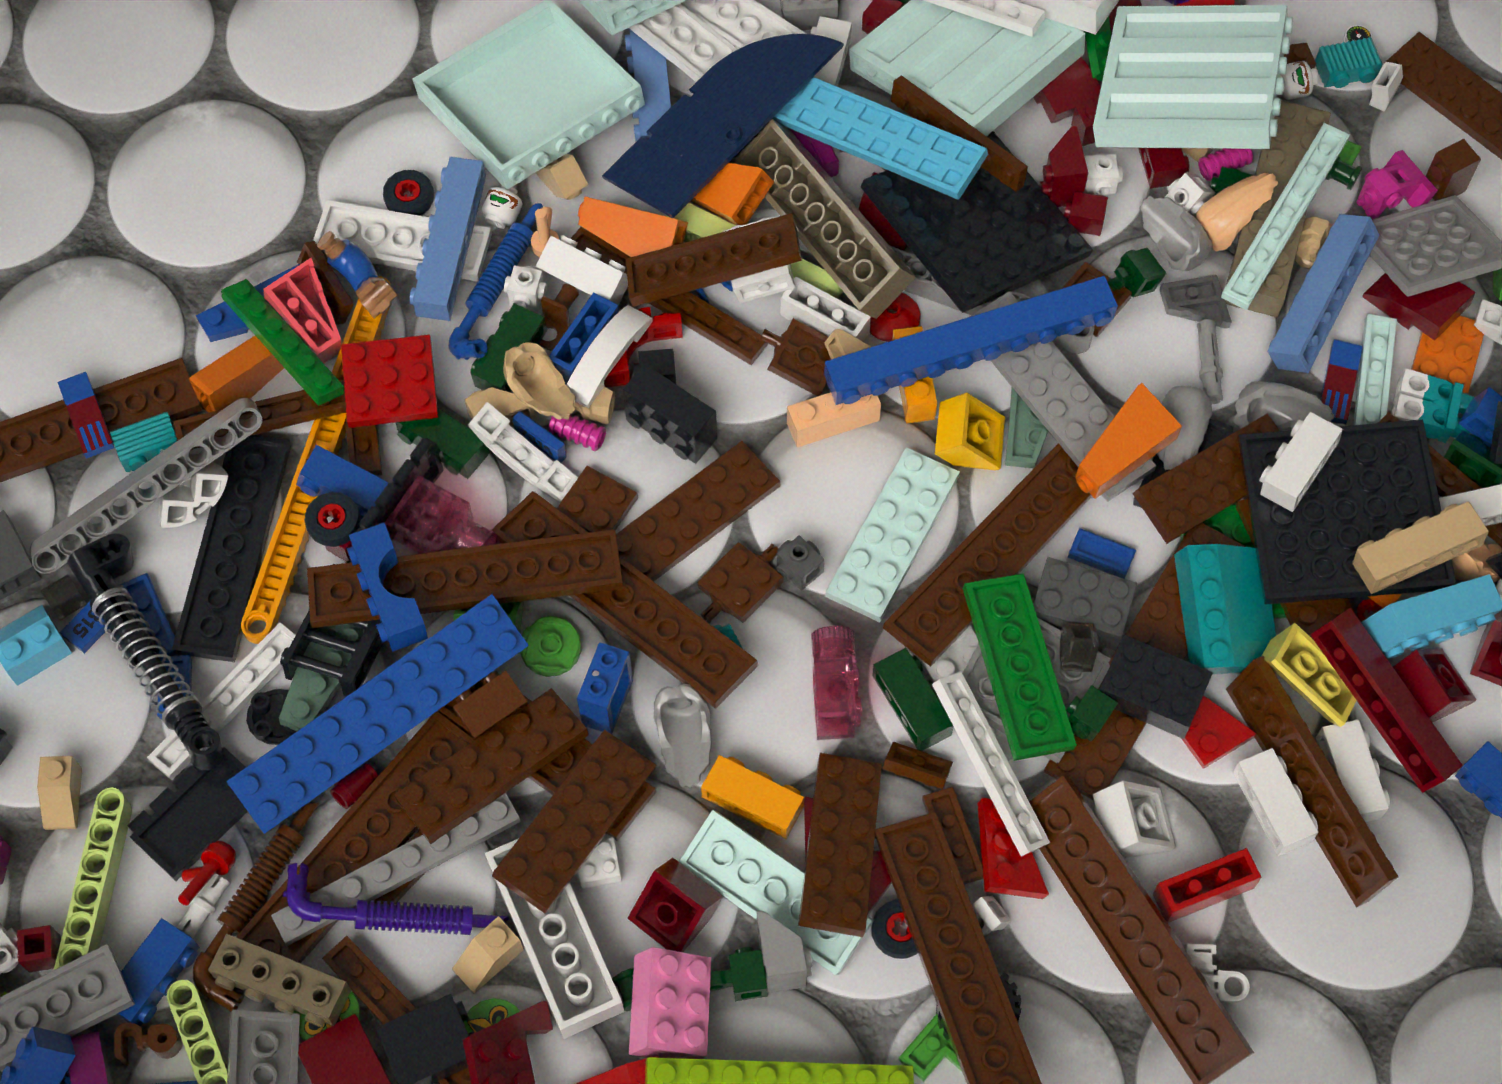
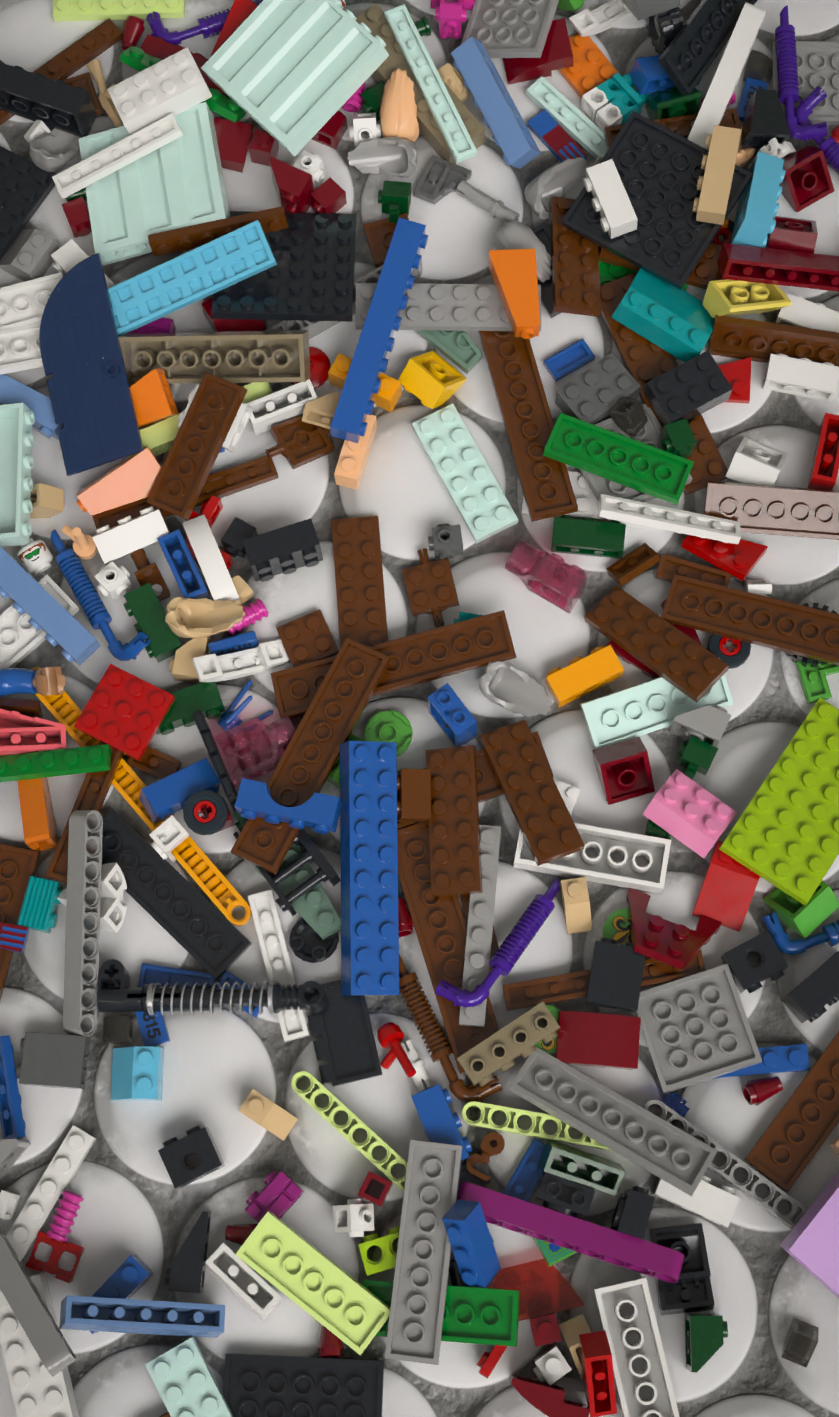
camera: 50 degrees left, 10 degrees up
none -> white bracket [149,815,189,863]
none -> blue plant [217,680,273,736]

